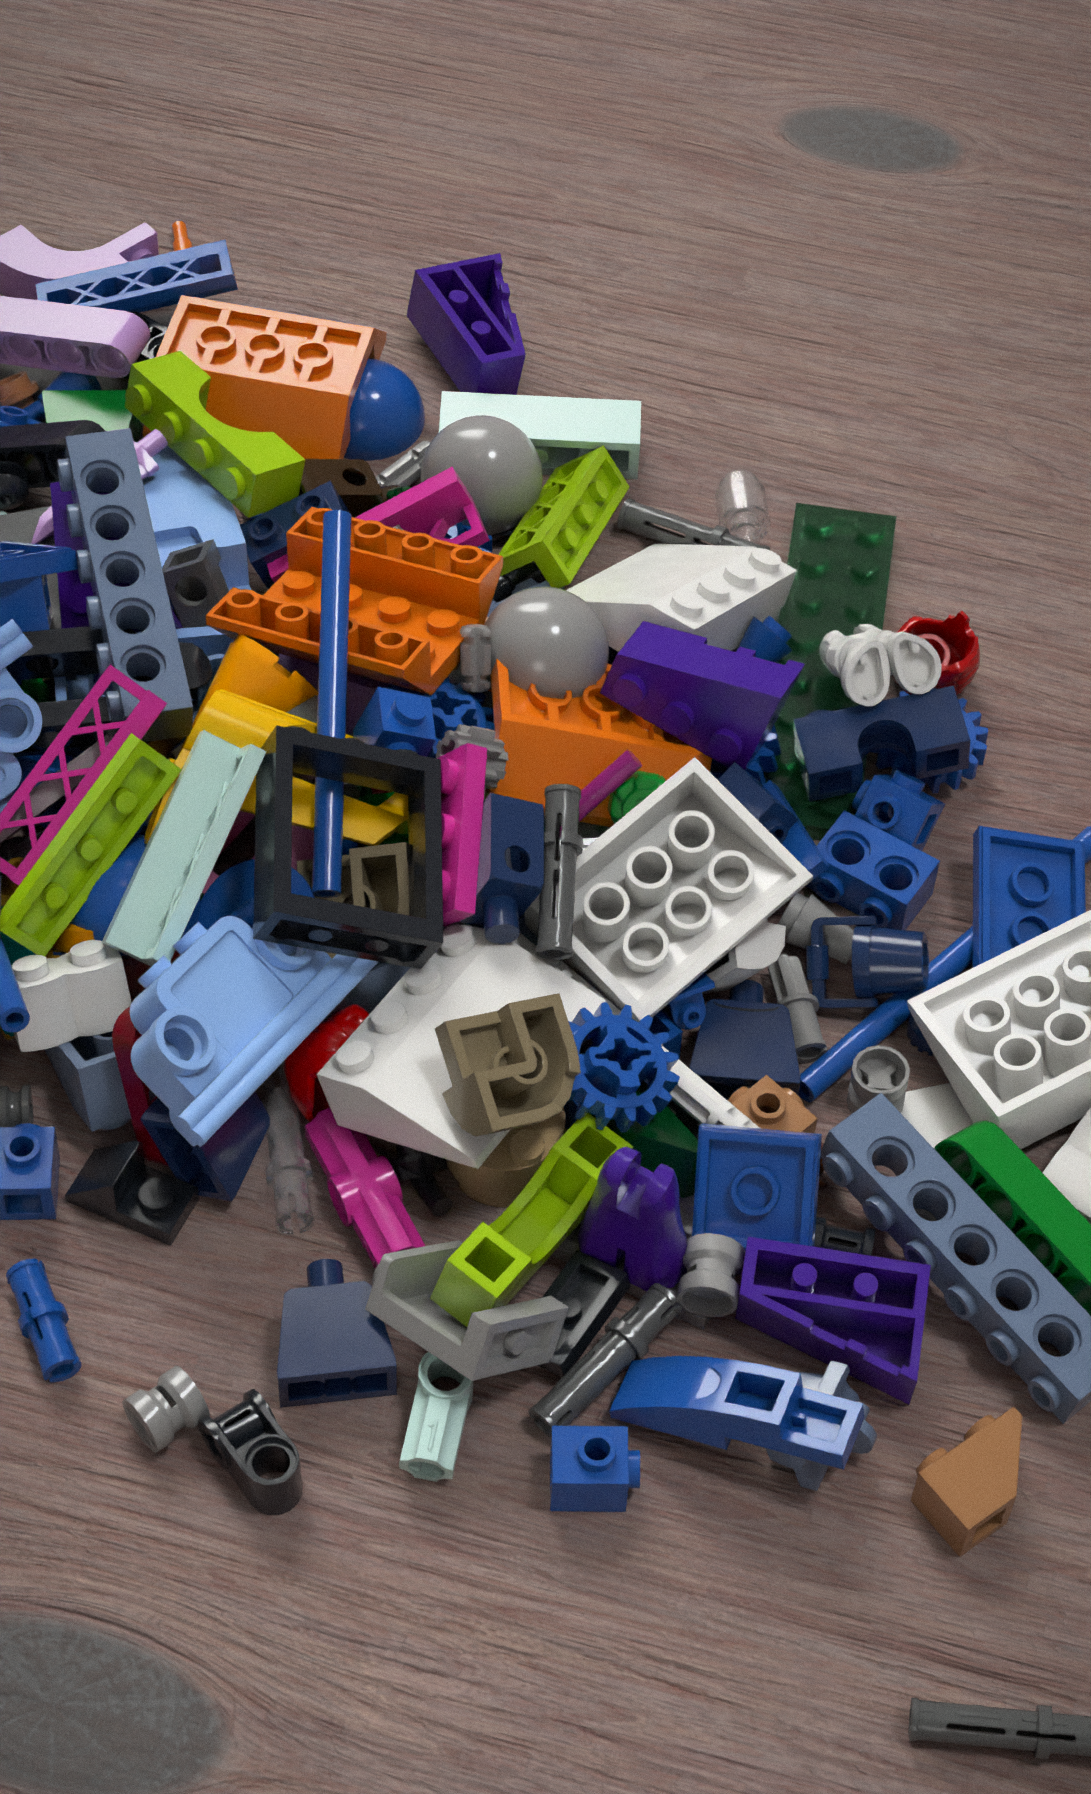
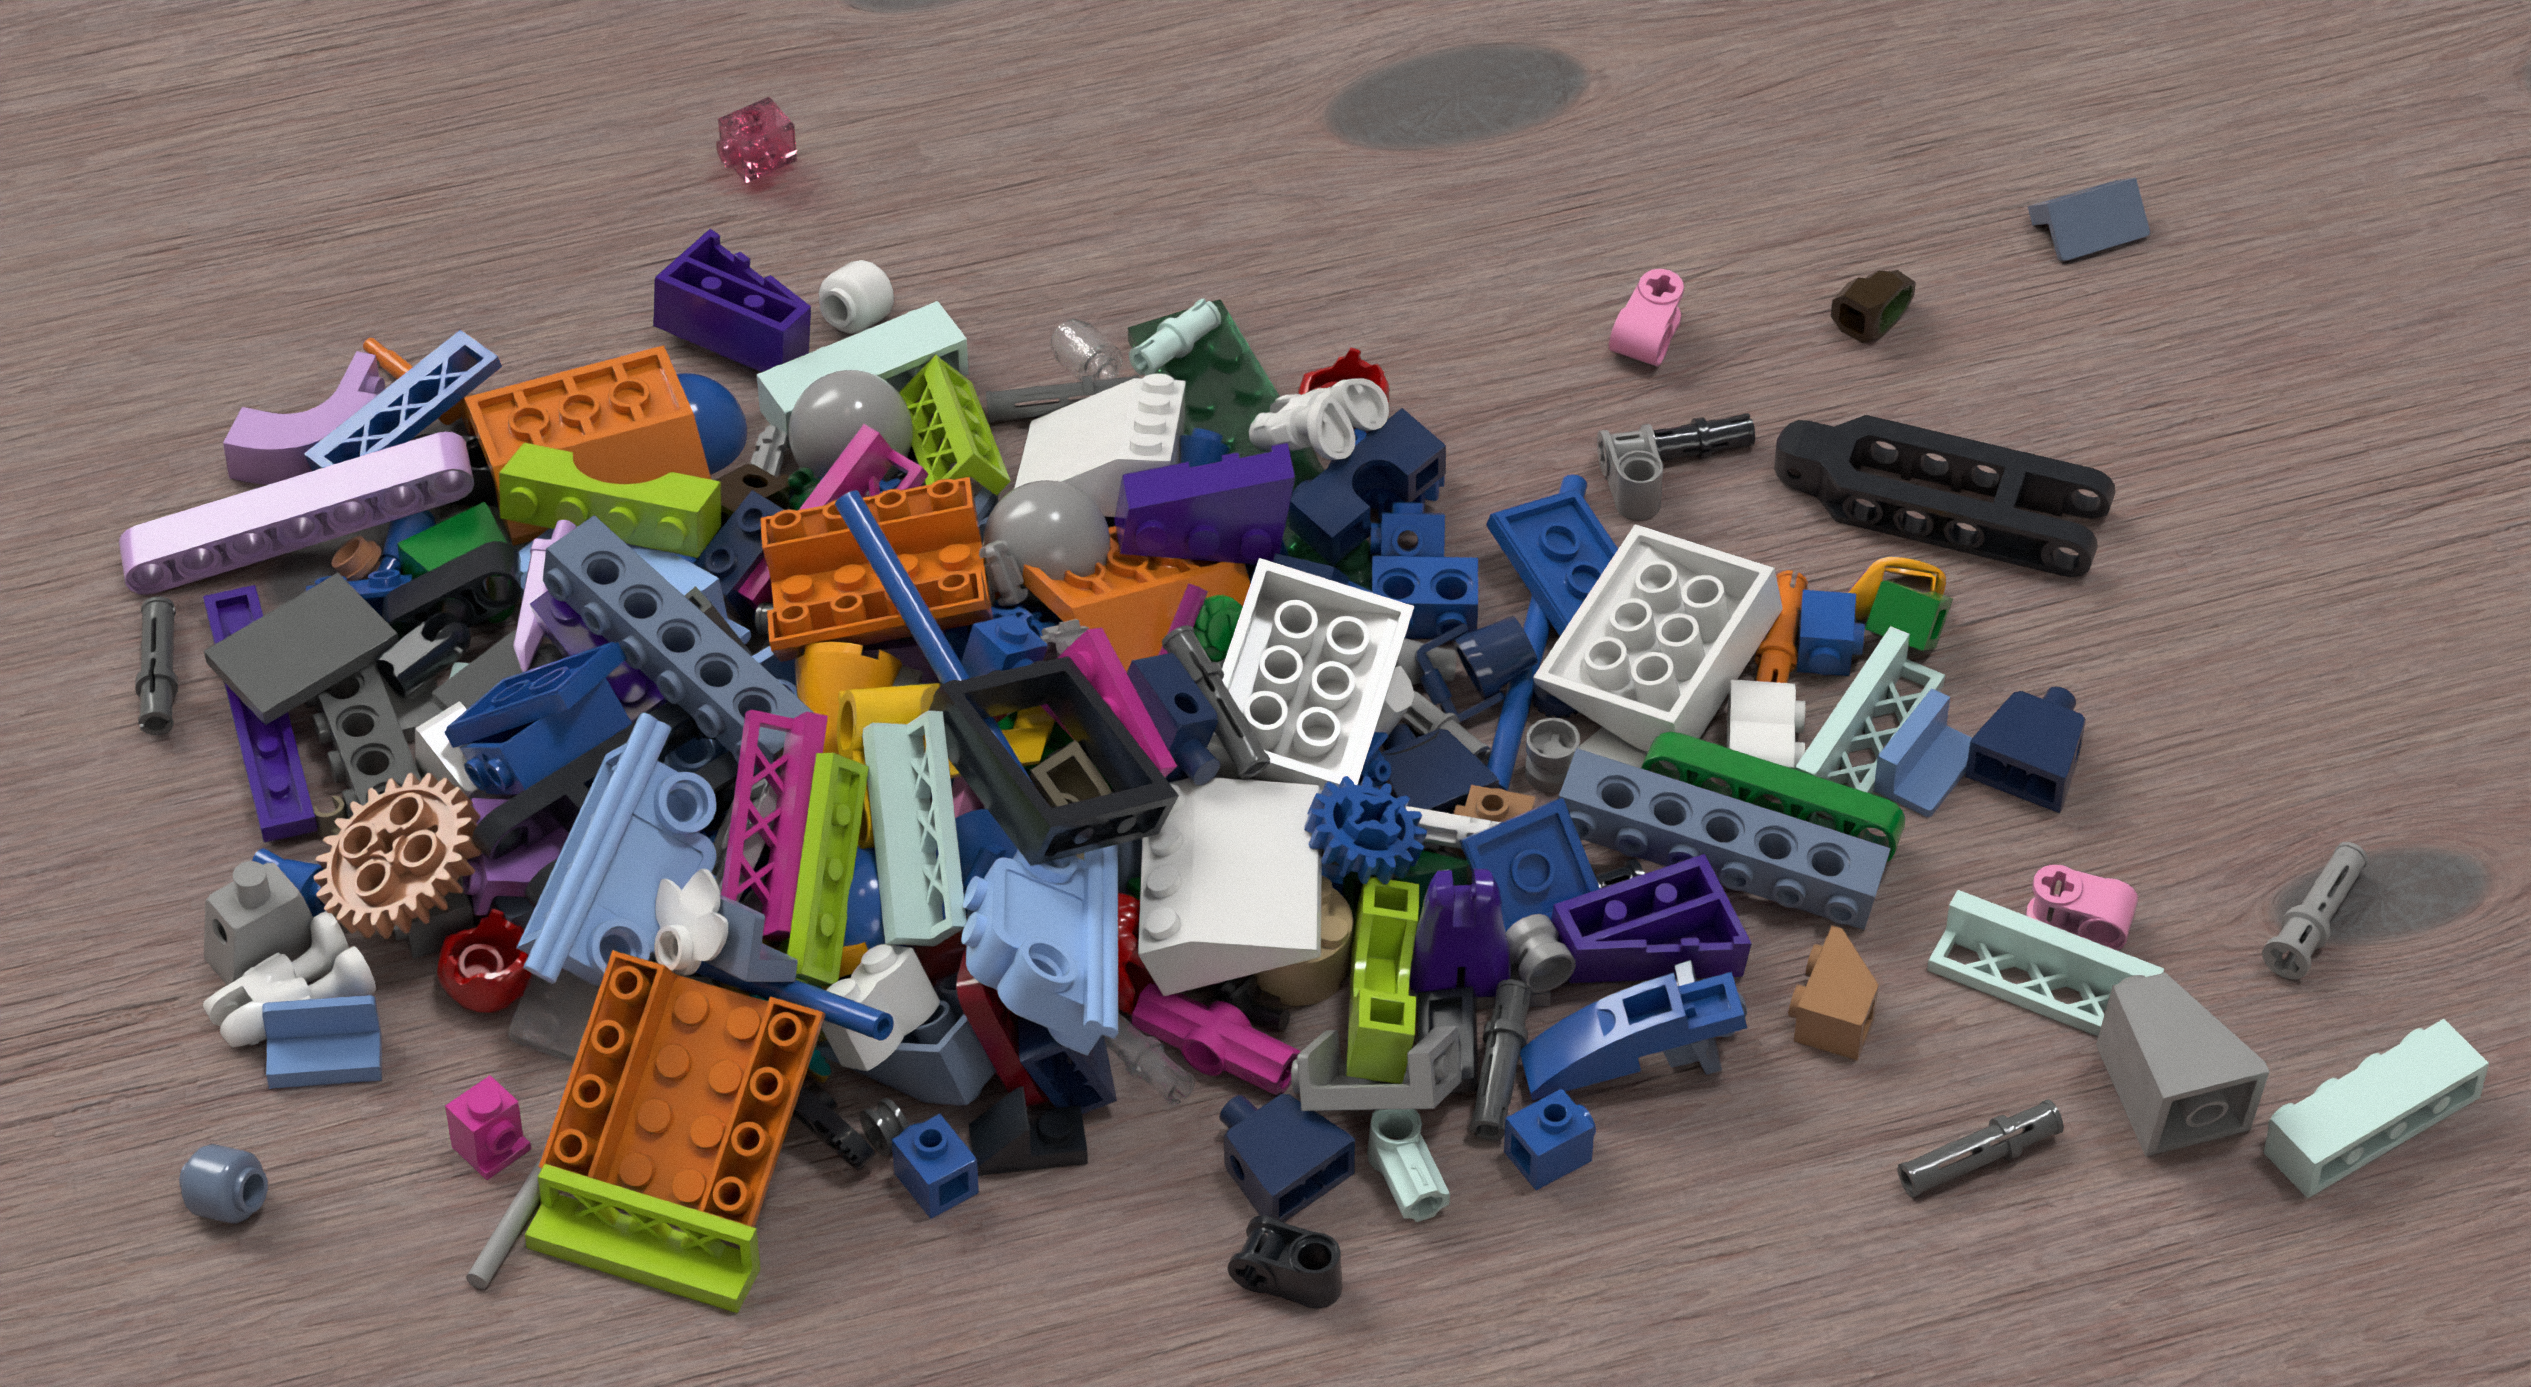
camera: 30 degrees left, 5 degrees down
blue pin [6,1258,82,1382] -> none
light grey wheel [122,1366,210,1453] -> none
dark tan brick [435,993,581,1137] -> none
none -> clear pink brick [716,96,797,183]
none -> white head [819,260,894,334]
none -> light aqua pin [1129,299,1221,376]

